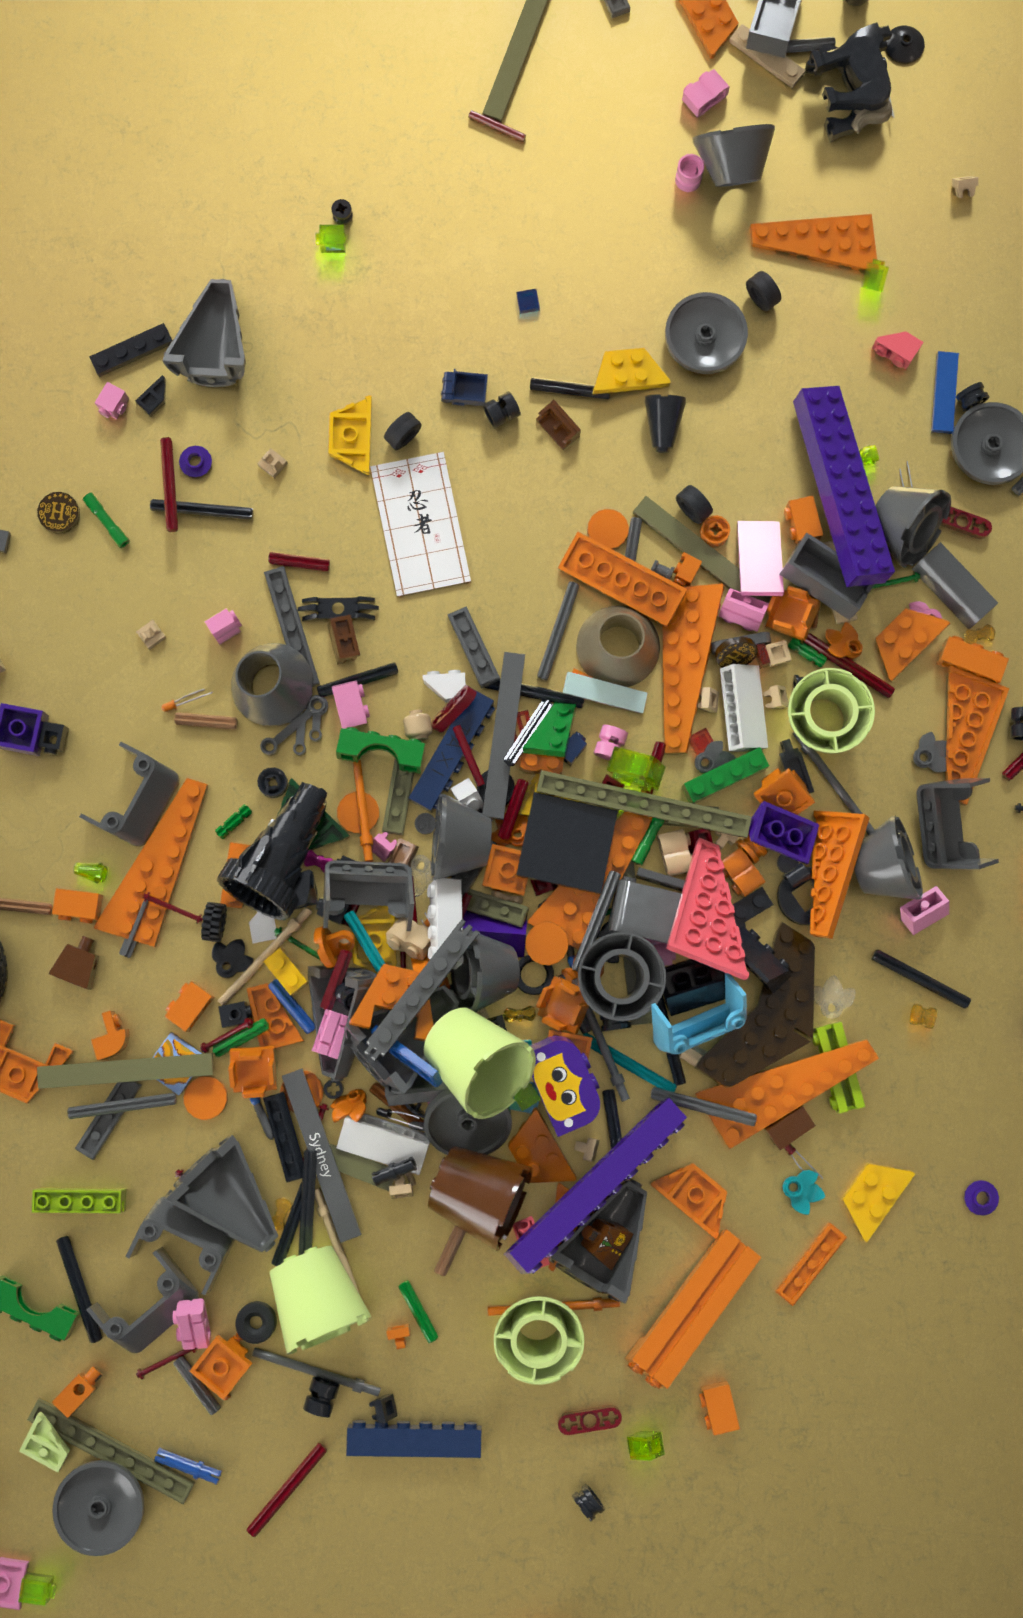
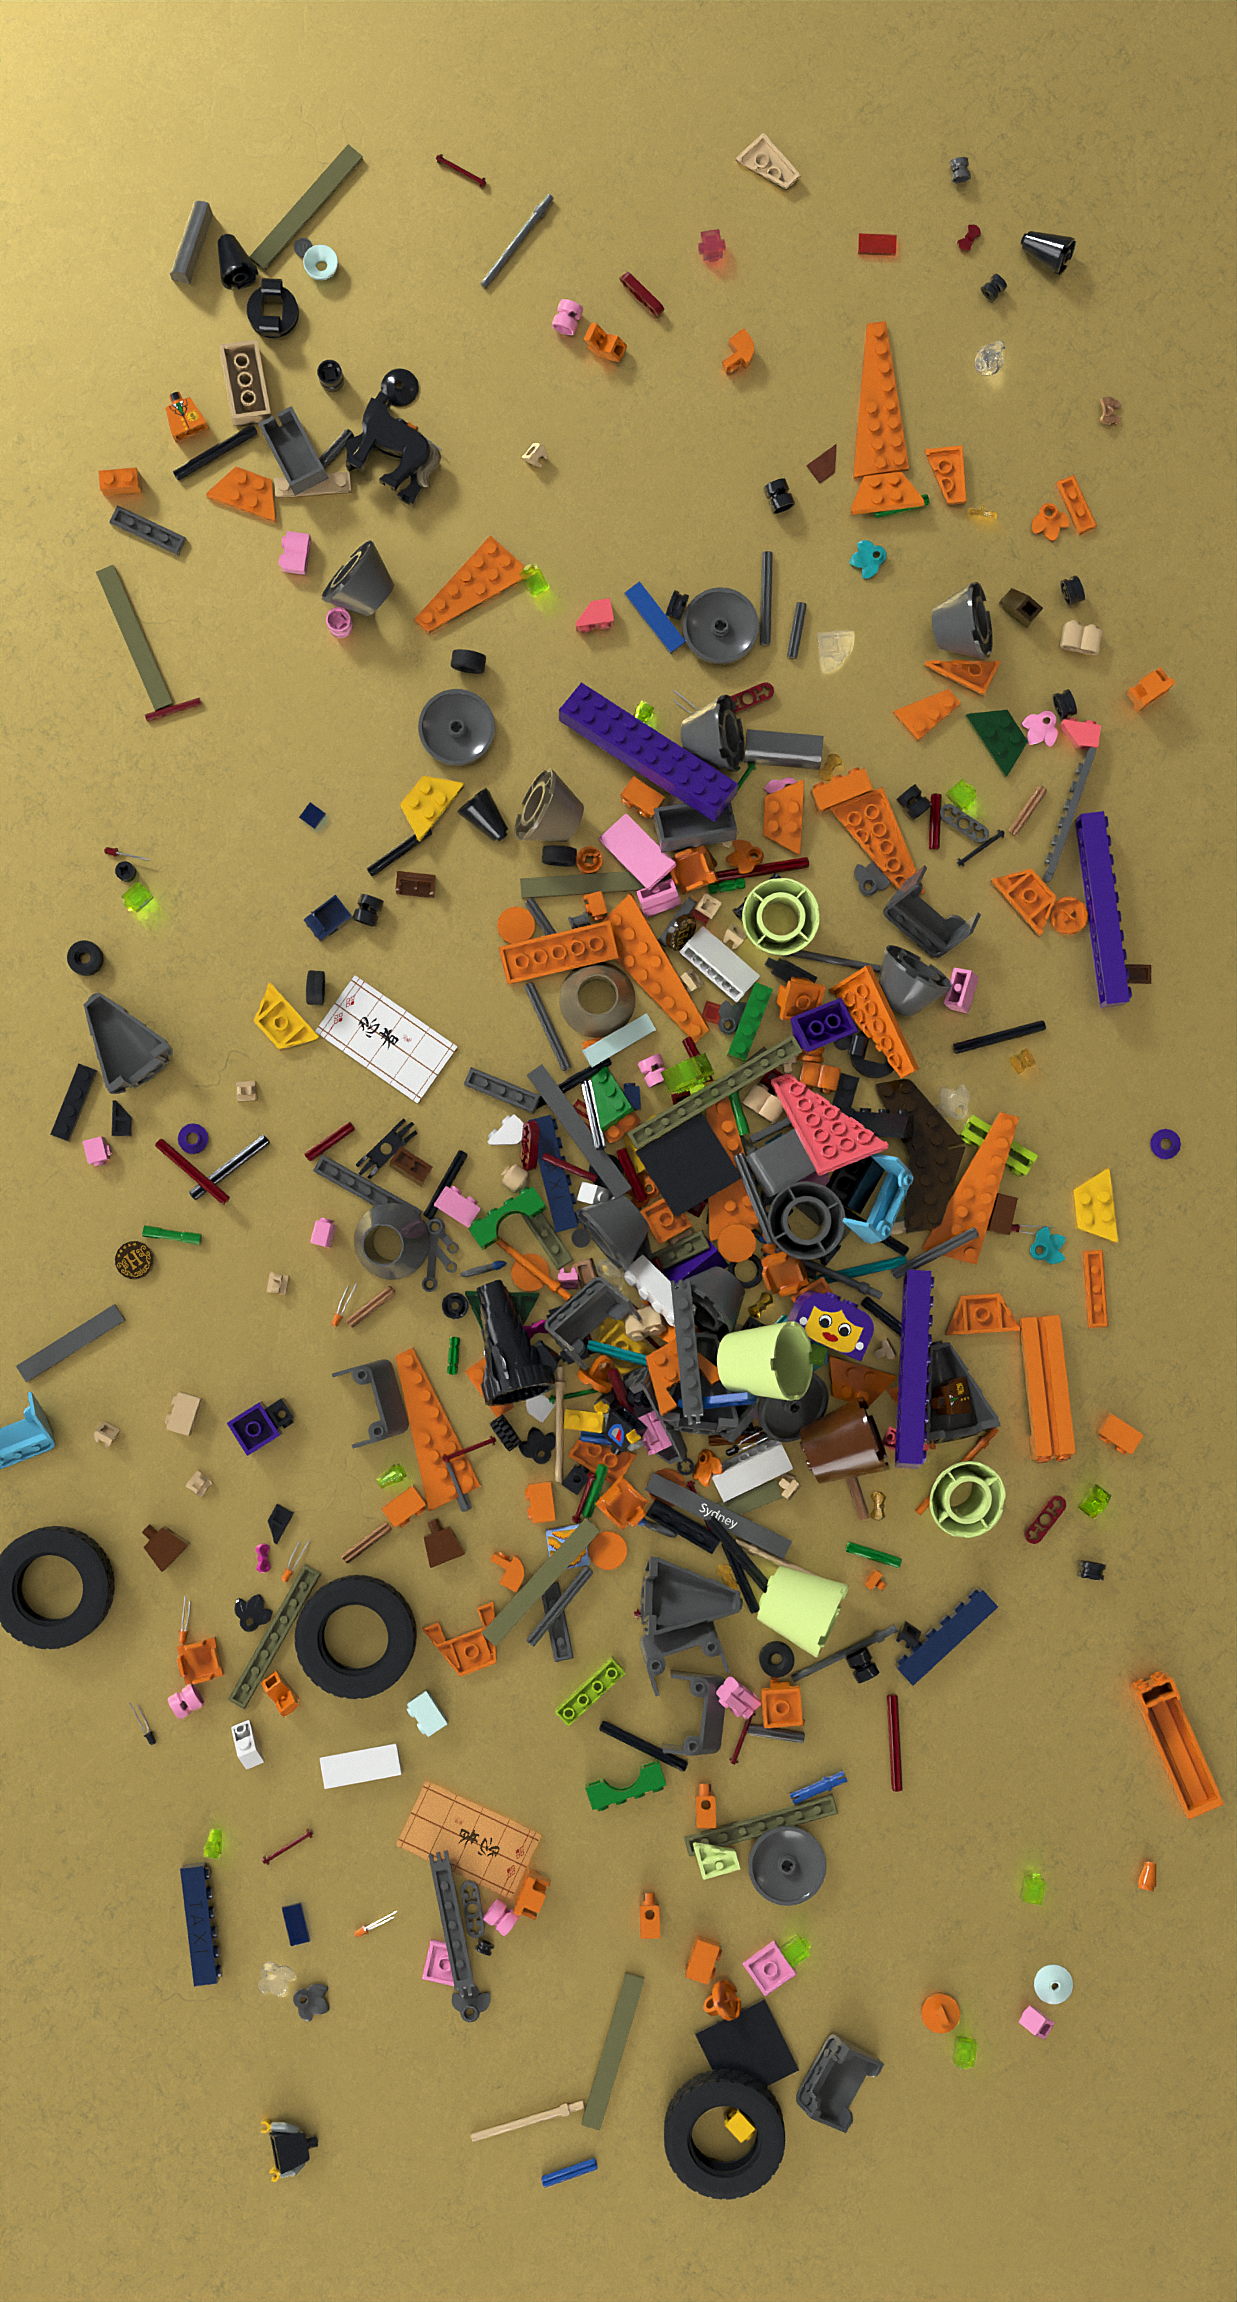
camera: 45 degrees left, 5 degrees up
black pin [372,1157,417,1186] -> none
none -> black tyre [67,940,103,976]
none -> dark red piece [104,847,150,861]
none -> dark grey piece [460,1261,507,1277]
none -> dark tan cone [514,768,584,842]
none -> torso [594,1400,648,1455]
none -> clear yellow piece [870,1491,886,1521]

